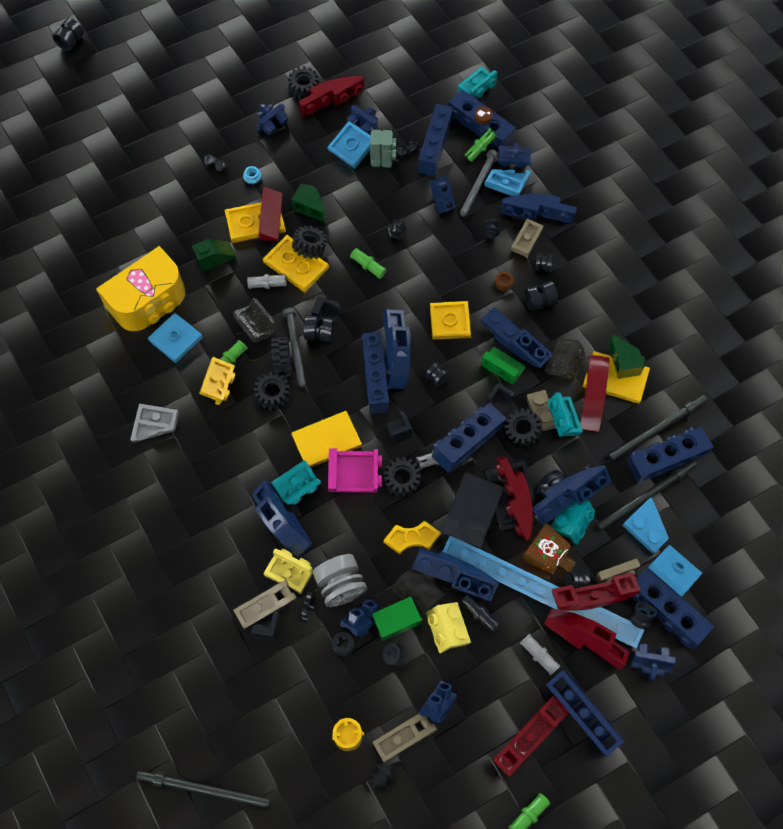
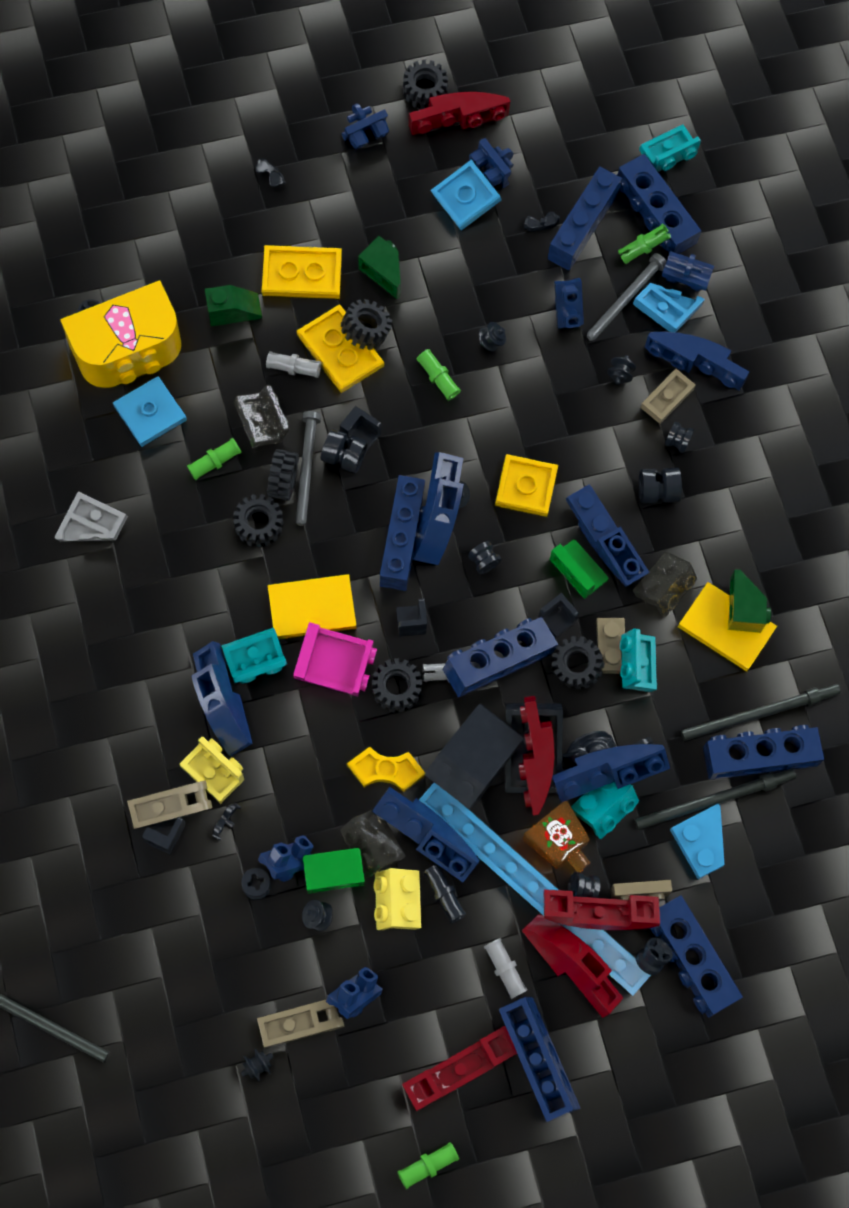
camera: 10 degrees right, 5 degrees up
yellow bracket [199,357,235,405] -> none
medium azure plate [243,166,261,184] -> none
dark red slope [259,187,283,241] -> none
light grey wheel [313,554,367,607] -> none
yellow piece [332,718,364,751] -> none
sand green brick [370,130,396,167] -> none
reddish brown tile [474,106,493,125] -> none
reddish brown tile [495,271,514,291] -> none
dark red slope [580,355,609,433] -> none
dark blue hips [631,644,675,681] -> none
dark azure plate [648,545,702,596] -> none

